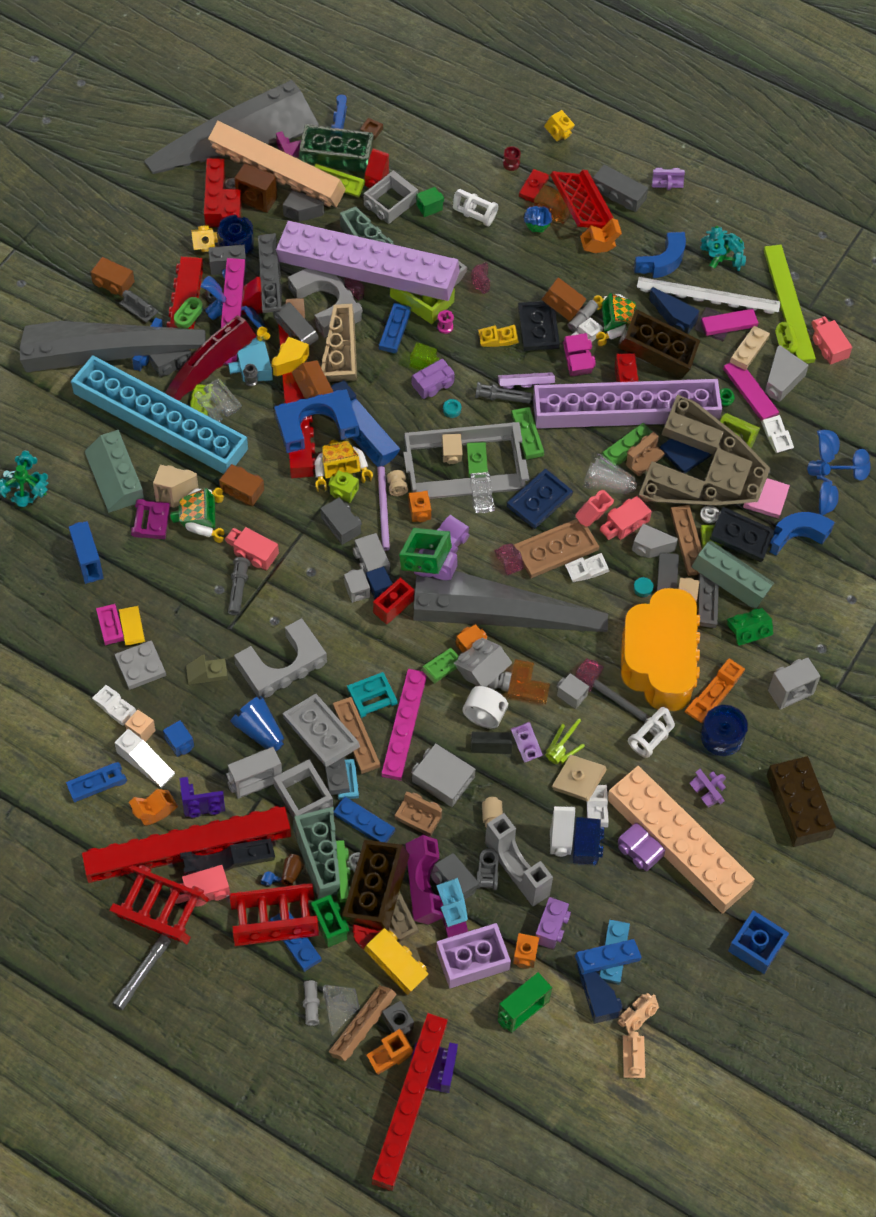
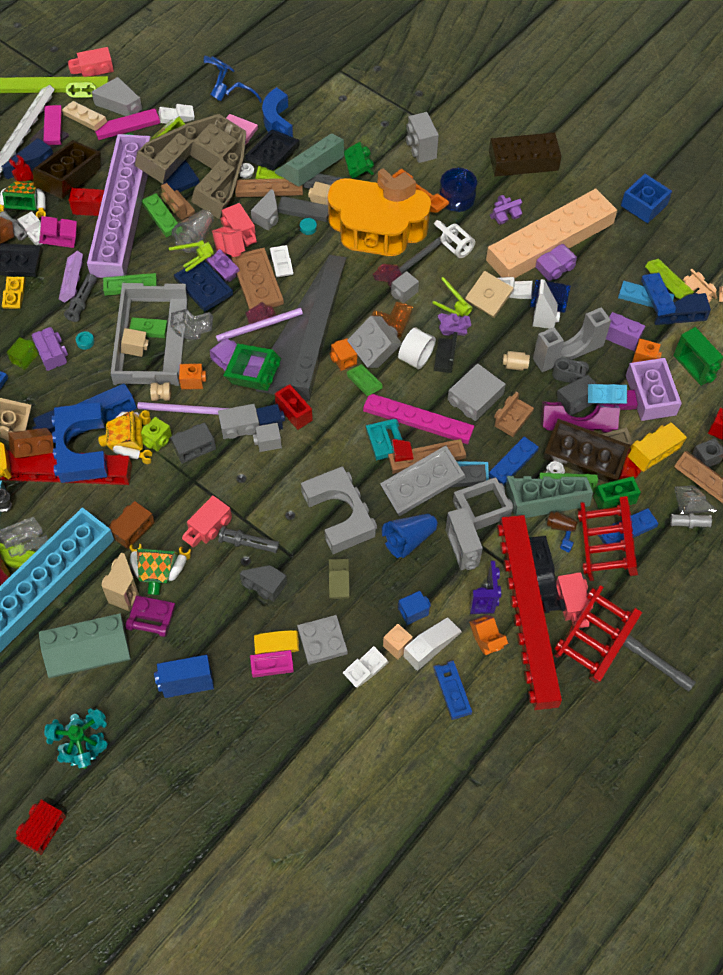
camera: 80 degrees left, 0 degrees up
none -> red plate [9,155,33,182]
none -> lime plant [169,240,214,272]
none -> medium lavender hips [206,249,240,282]
none -> lavender piece [216,308,303,342]
none -> dark grey slope [240,565,287,602]
none -> medium nougat brick [377,168,416,202]
none -> red slope [392,439,414,462]
none -> lime plate [645,259,694,299]

